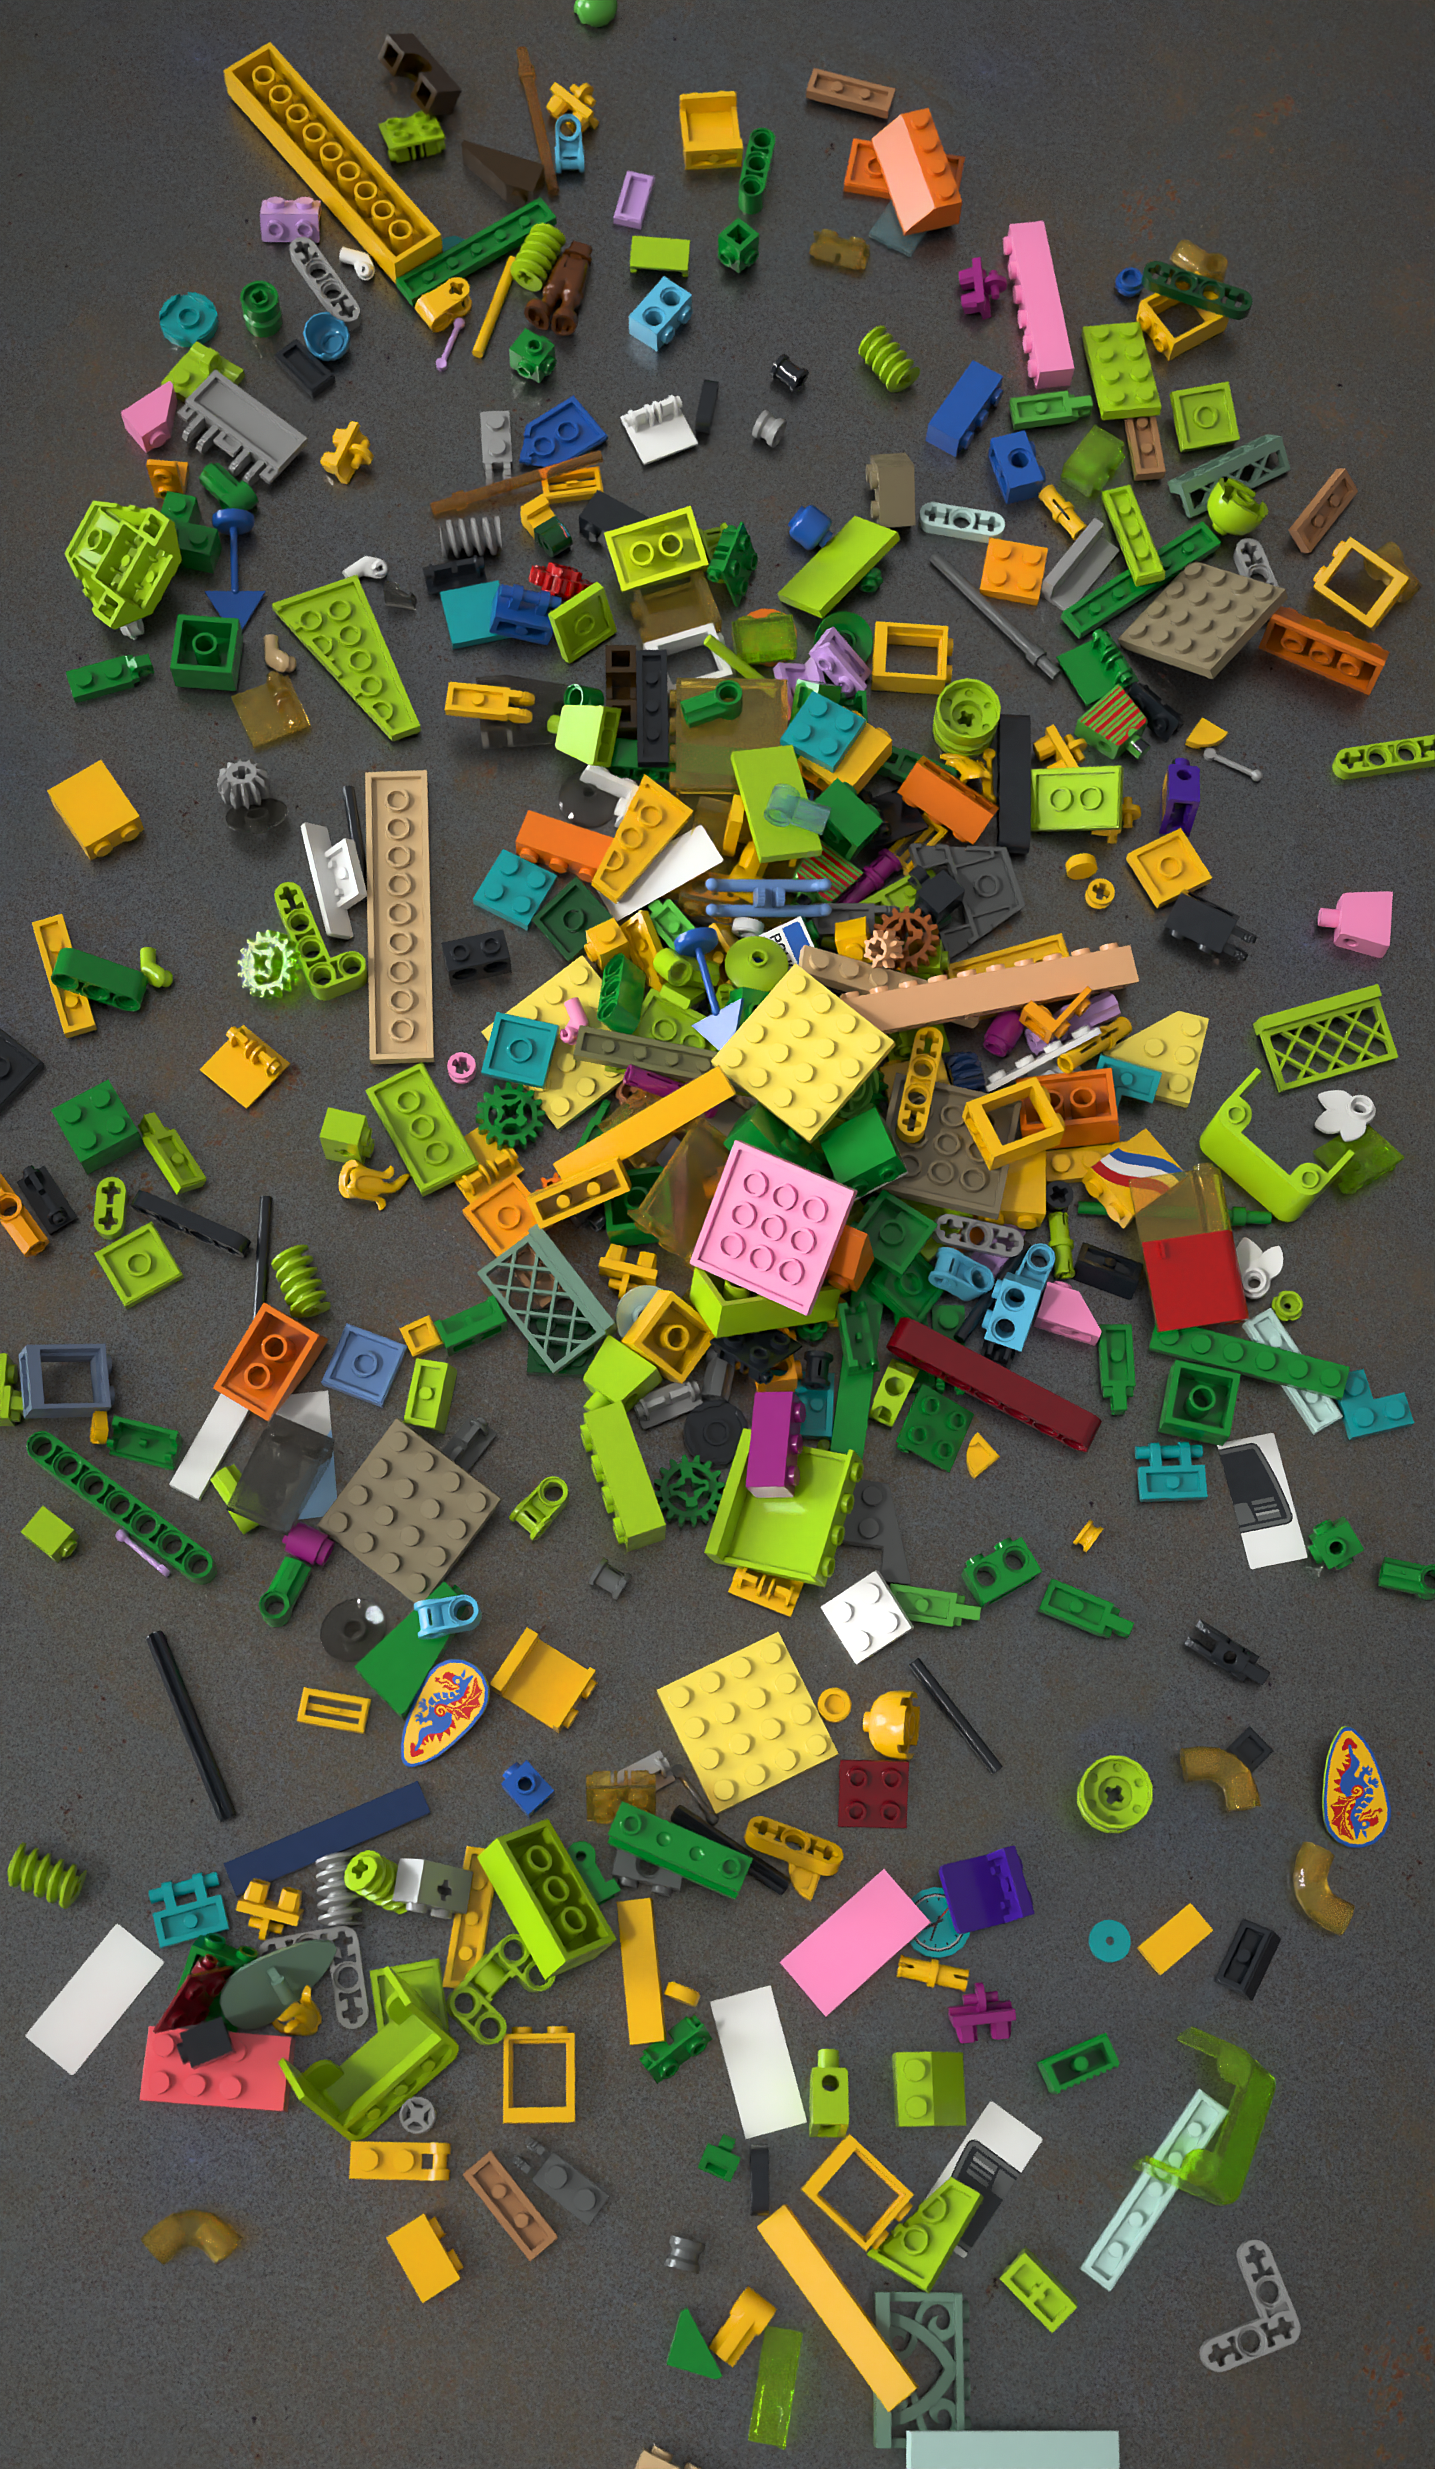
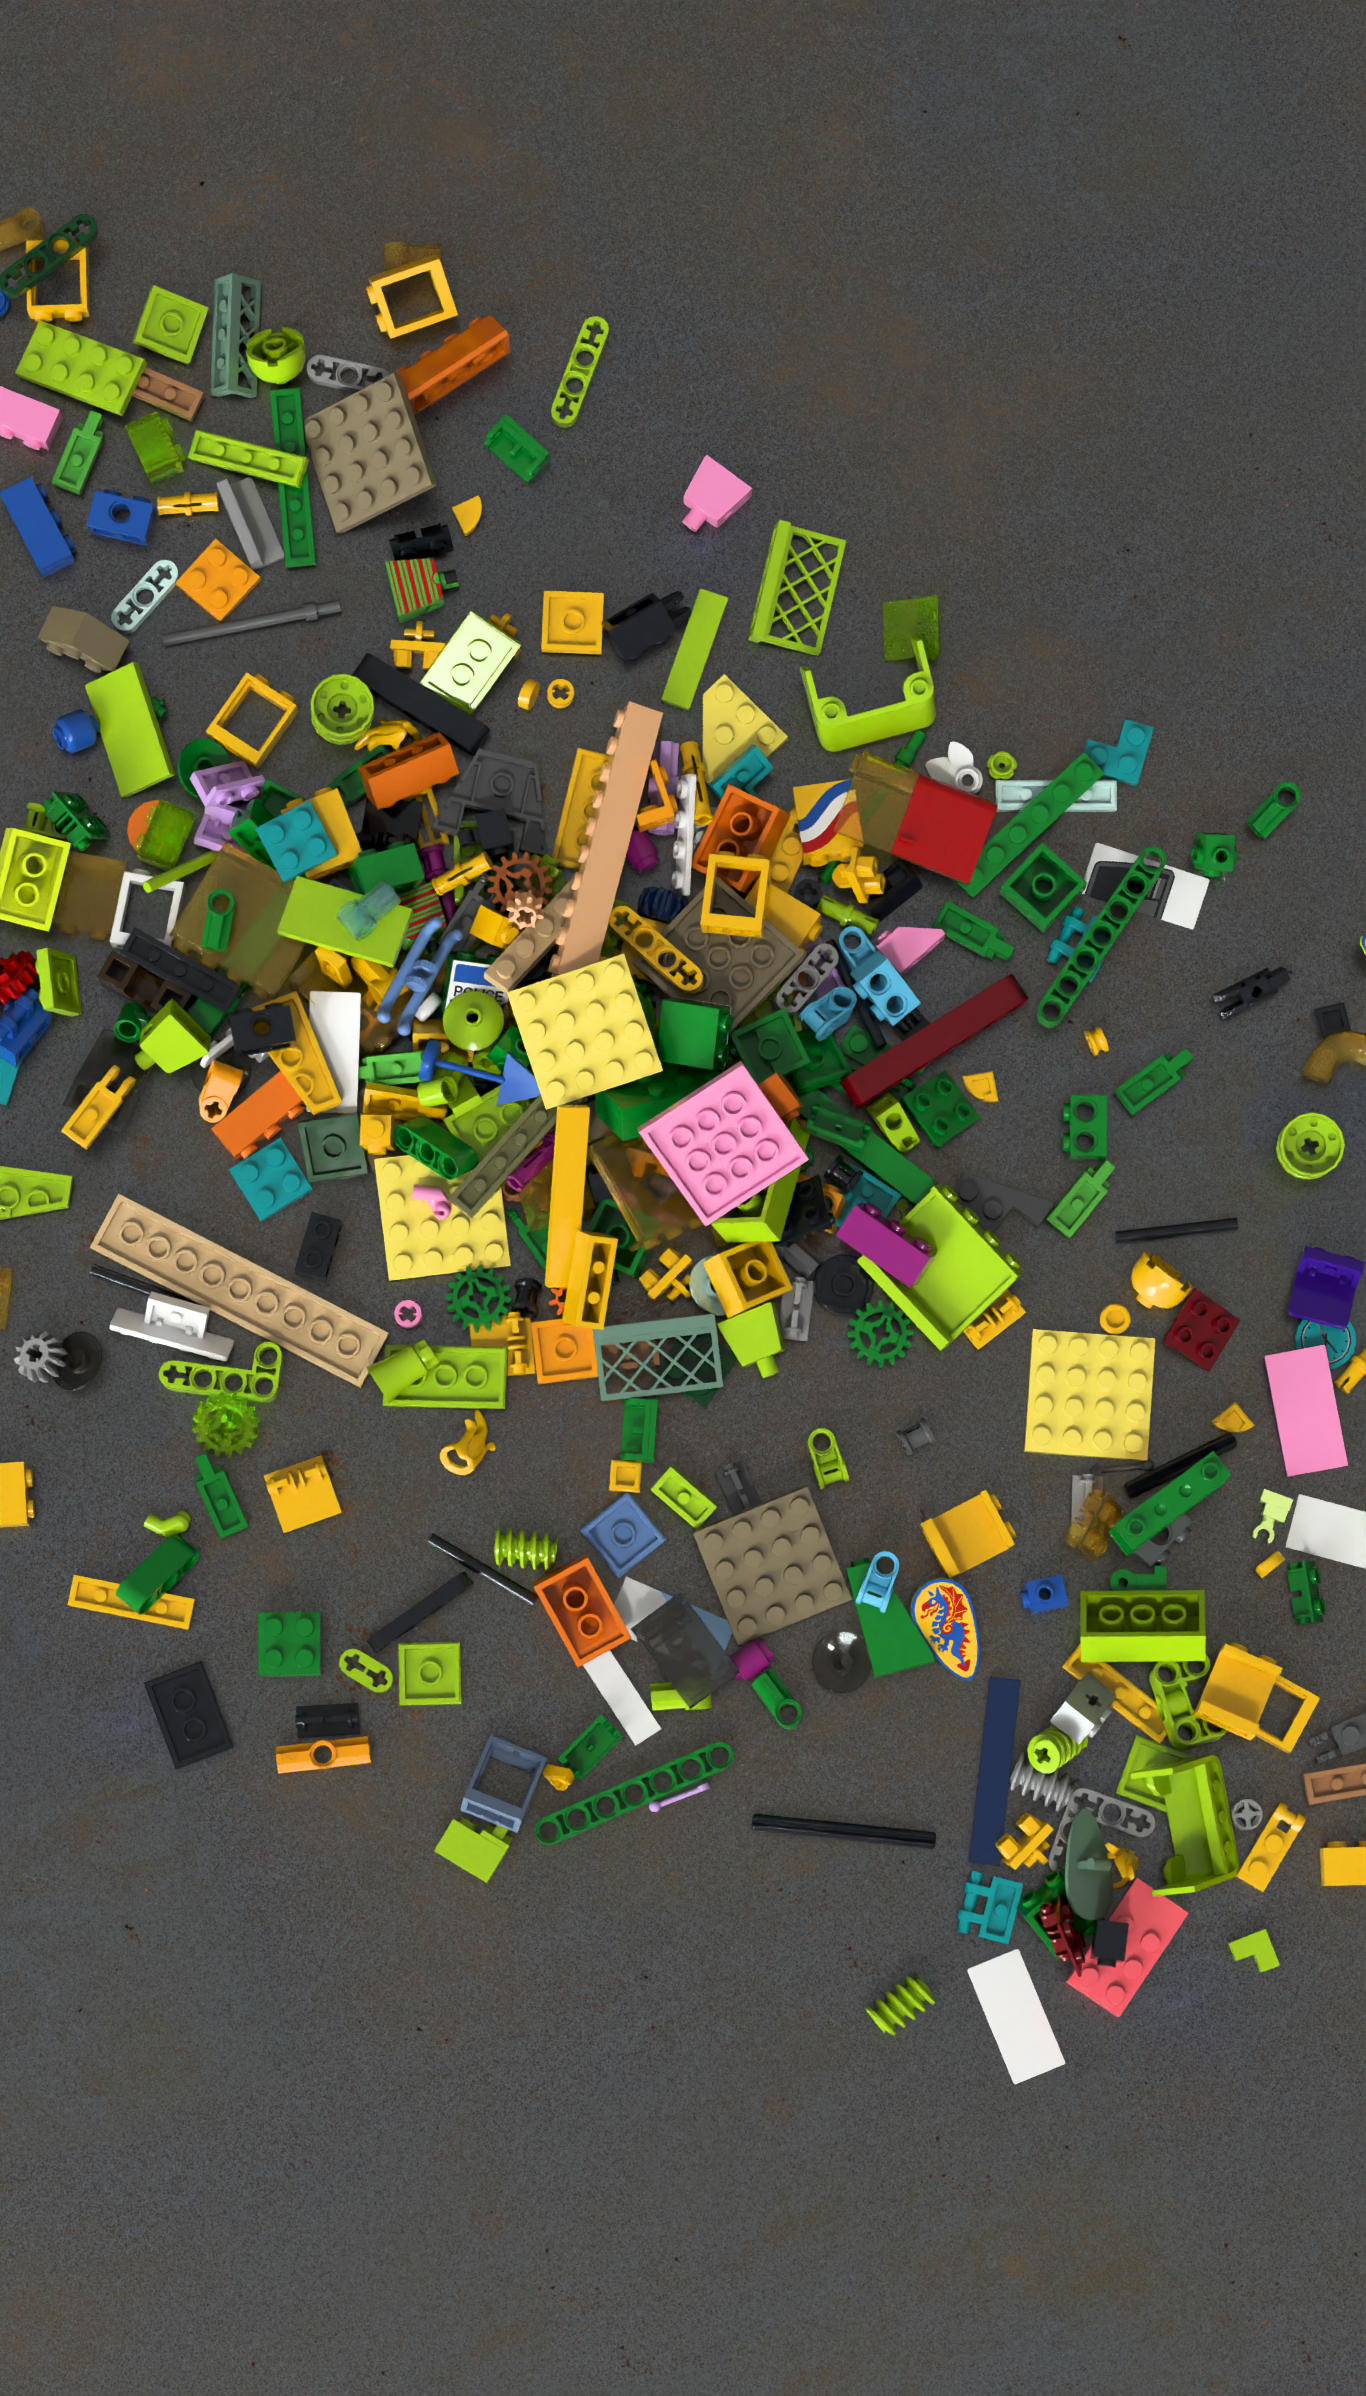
camera: 55 degrees left, 10 degrees up
lime brick [21,1506,80,1563] -> none
lime hinge [138,1112,207,1195] -> none
clear yellow cylinder [140,2209,243,2265] -> none
yellow tile [297,1687,372,1734] -> none
lime brick [319,1107,375,1165] -> none
teal plate [481,1012,560,1089] -> none
lime brick [580,1401,666,1552] -> none
yellow tile [617,1898,667,2046] -> none
yellow beam [744,1816,843,1876] -> none
white plate [821,1570,914,1664] -> none
yellow hinge [983,748,997,805] -> none
green hinge [1056,628,1139,706] -> none
dark purple torso [1159,758,1200,837] -> none
light grey hinge [1203,747,1263,781] -> none
medium nougat plate [1288,468,1358,553] -> none
white plate [1315,1090,1376,1142] -> none
none -> green hinge [194,1453,249,1539]
none -> light orange piece [199,1060,243,1123]
none -> black brick [229,1003,296,1057]
none -> lime plant [366,1338,439,1403]
none -> yellow pin [431,851,493,896]
none -> green hinge [484,413,550,484]
none -> black bush [511,1278,542,1318]
none -> clear smoke tile [640,1173,679,1204]
none -> lime tile [661,588,729,711]
none -> yellow hips [832,847,886,903]
none -> green beam [1037,846,1166,1028]
none -> yellow panel [1193,1642,1283,1741]
none -> lime piece [1228,1929,1280,1973]
none -> yellowish green piece [1252,1489,1293,1544]

